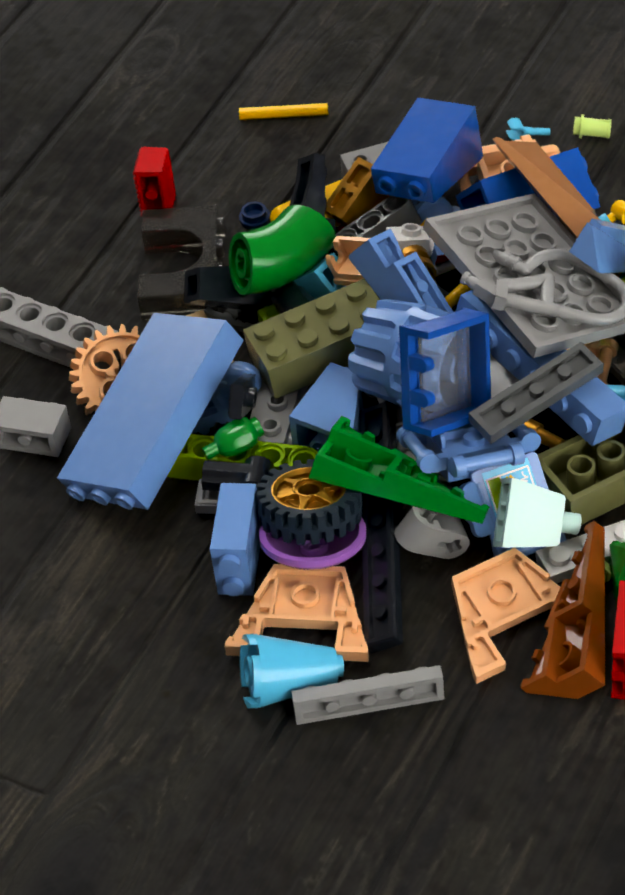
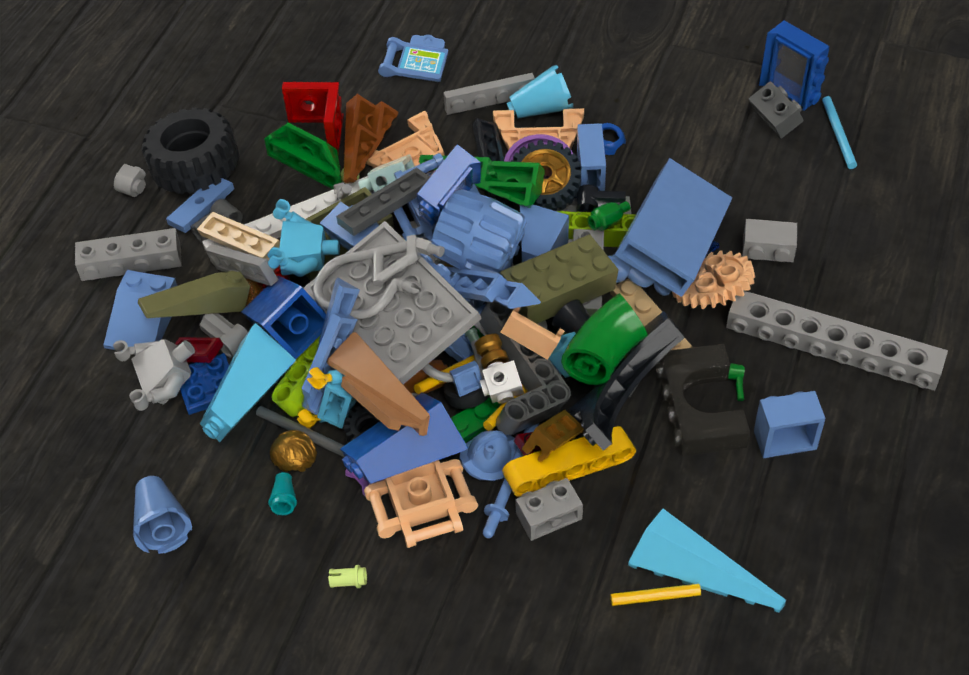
camera: 170 degrees right, 5 degrees up
red brick [133,147,176,219] -> none
black plate [228,373,257,420] -> none
dark blue plate [239,201,270,230] -> none
blue slope [371,98,483,203] -> none
medium azure hand [506,118,550,141] -> none
none -> light grey bar [333,182,352,201]
none -> medium blue piece [378,35,448,82]
none -> blue piece [602,123,626,155]
none -> medium azure wedge [628,509,786,613]
none -> green hand [728,363,745,401]
none -> medium blue piece [754,391,826,458]

